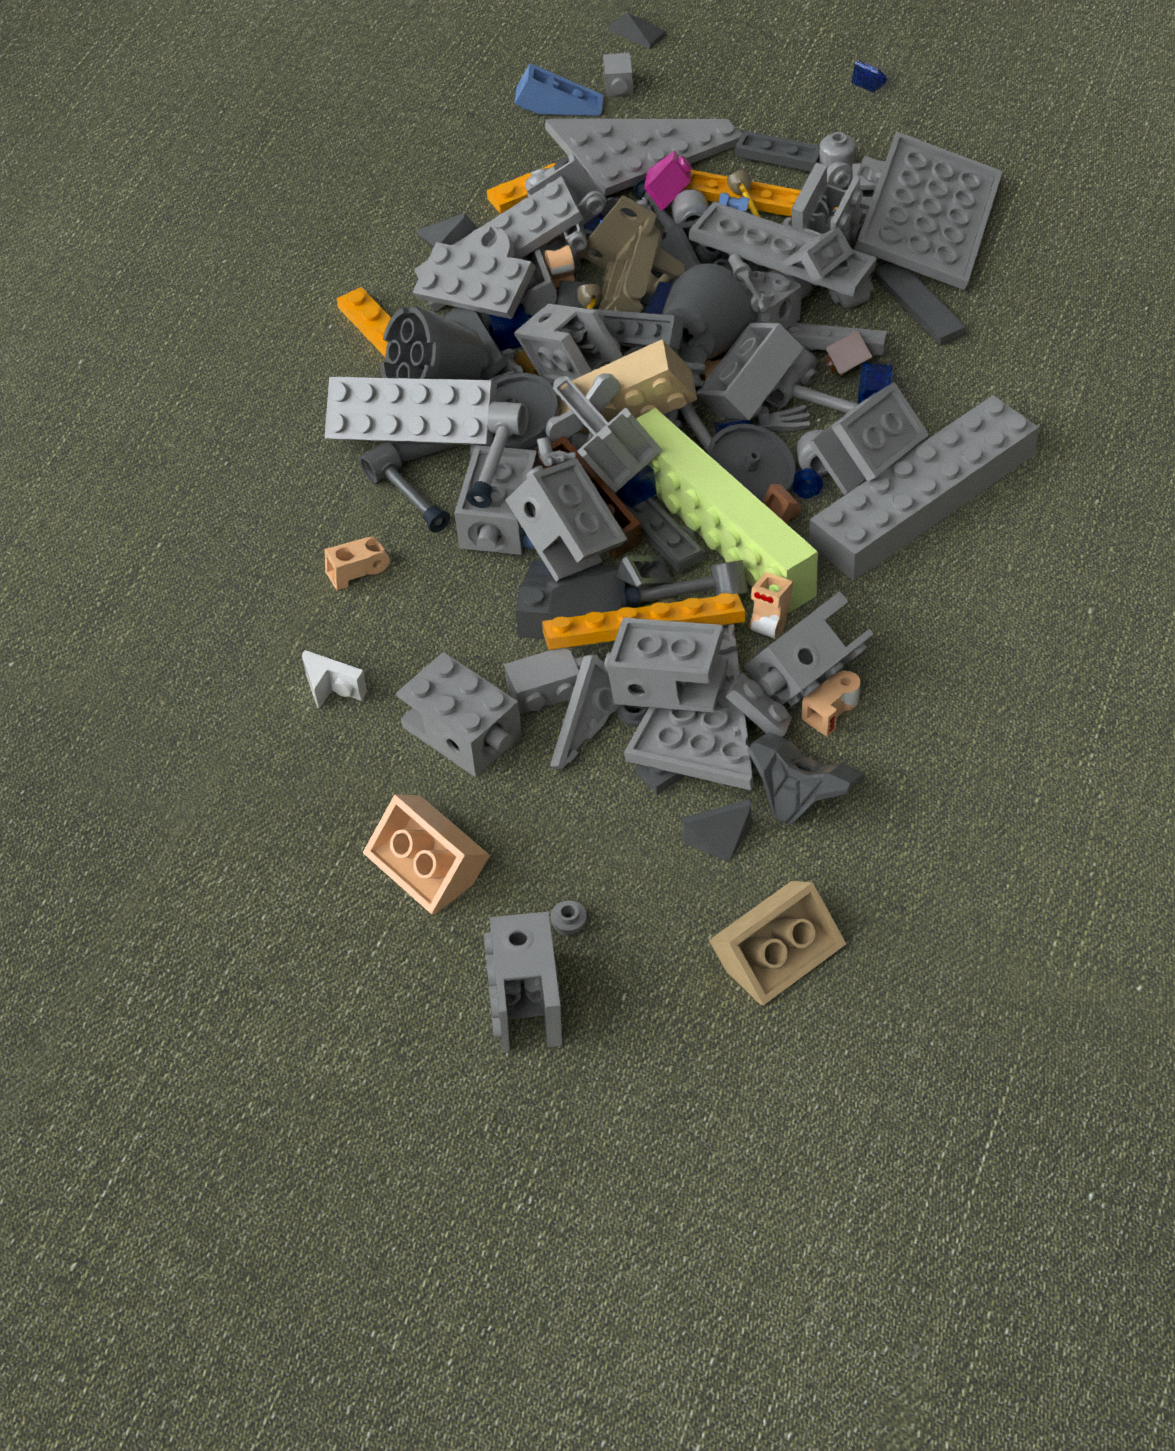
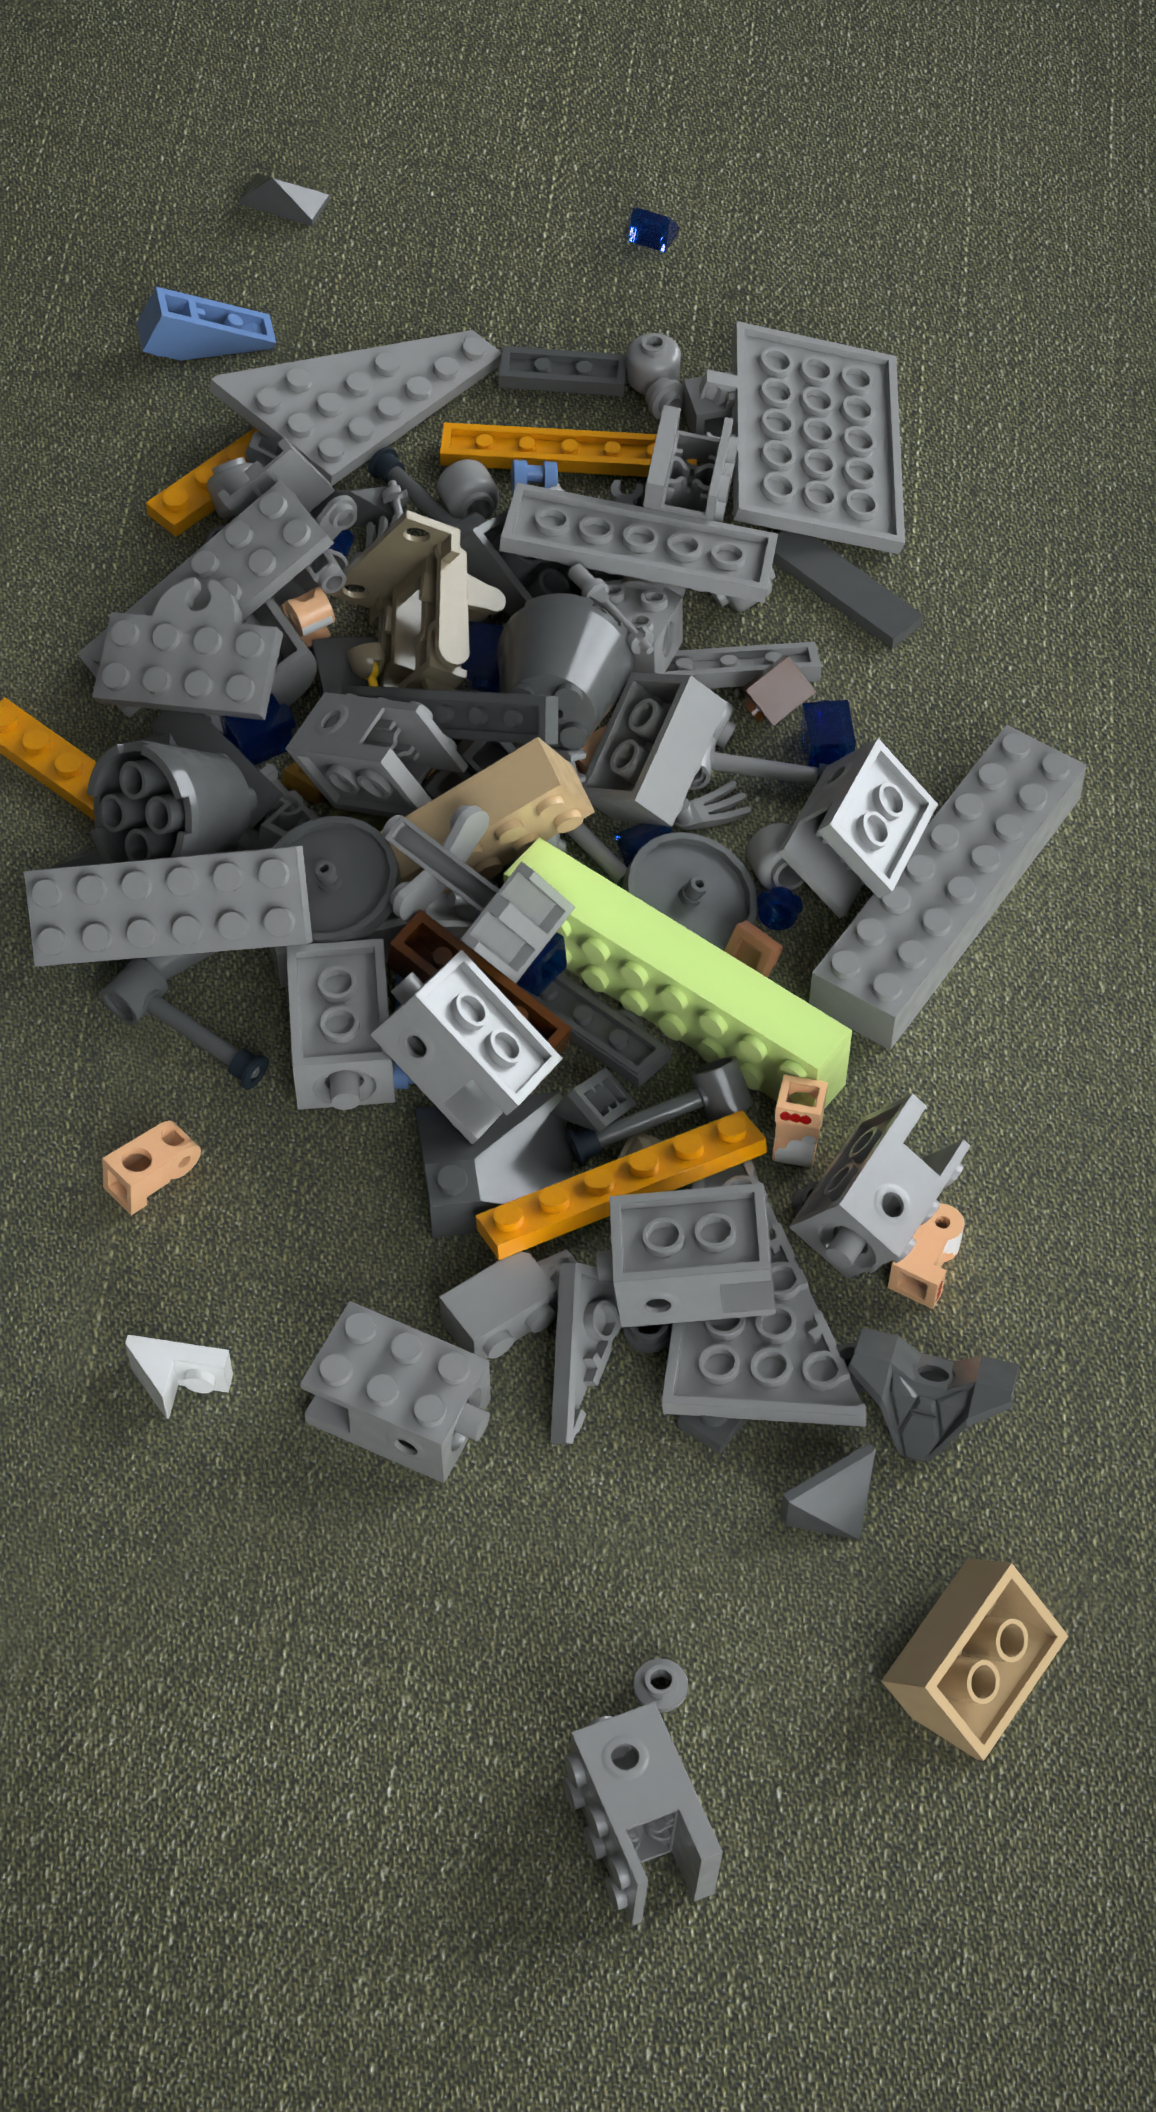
camera: 20 degrees left, 5 degrees up
light nougat slope [363,794,490,914] -> none
dark grey slope [417,213,478,250] -> none
light grey piece [466,401,529,508] -> none
light grey piece [537,437,576,466] -> none
light grey brick [603,52,633,97] -> none
dark pink slope [644,150,692,211] -> none
light grey plate [726,672,792,737] -> none
dark tan hinge [727,170,761,218] -> none
light grey panel [783,227,853,282] -> none

